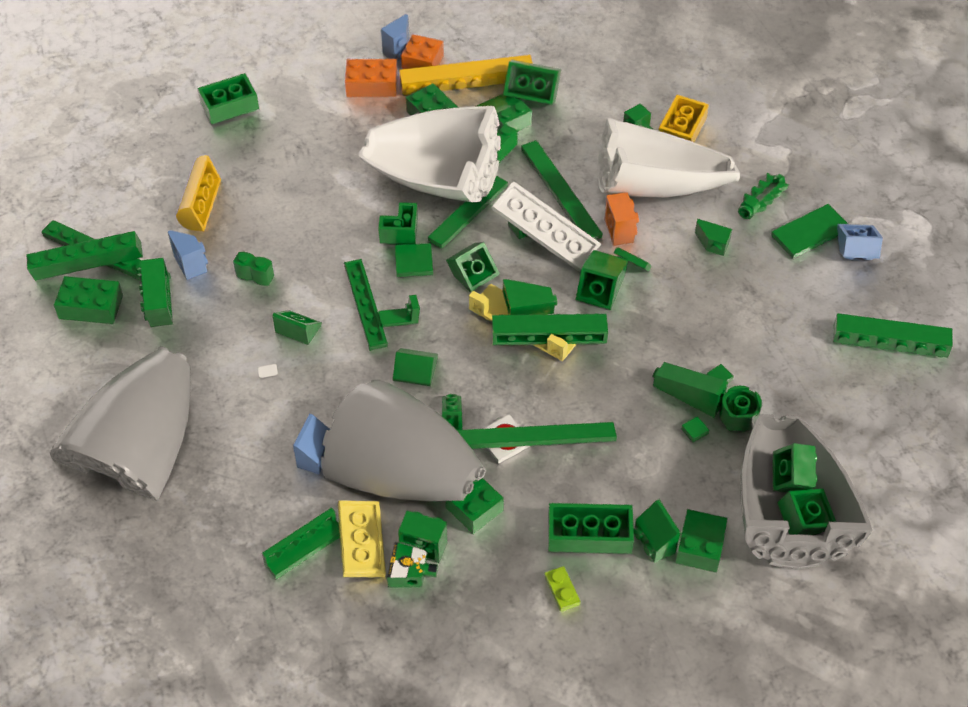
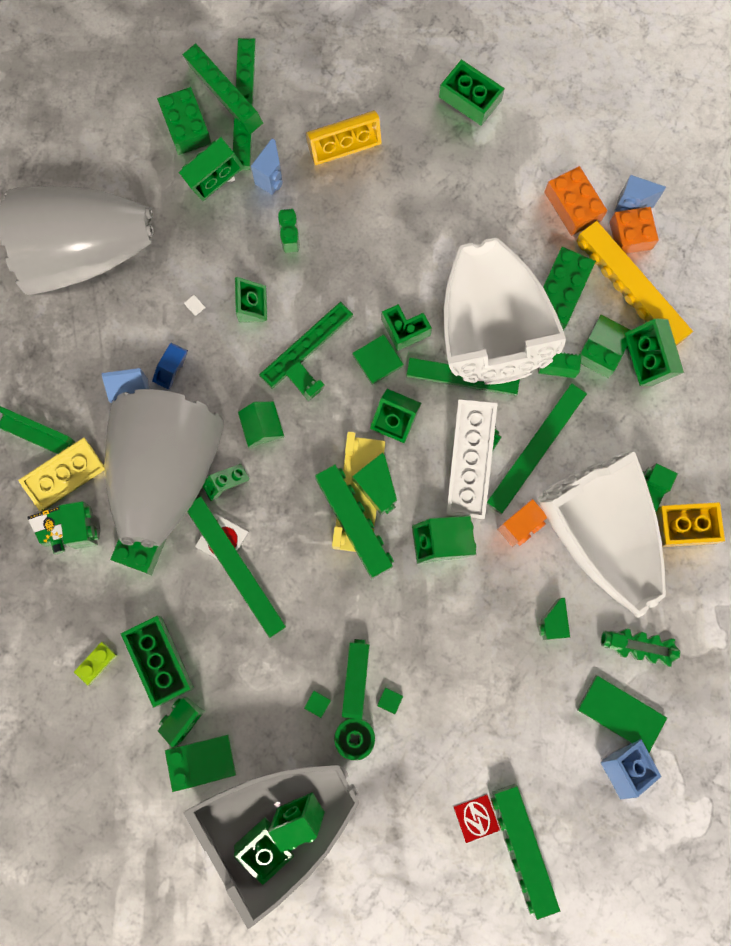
camera: 60 degrees right, 25 degrees up
green tile [614,247,652,272] -> none
none -> blue slope [152,343,188,390]
none -> red sticker [454,794,500,843]

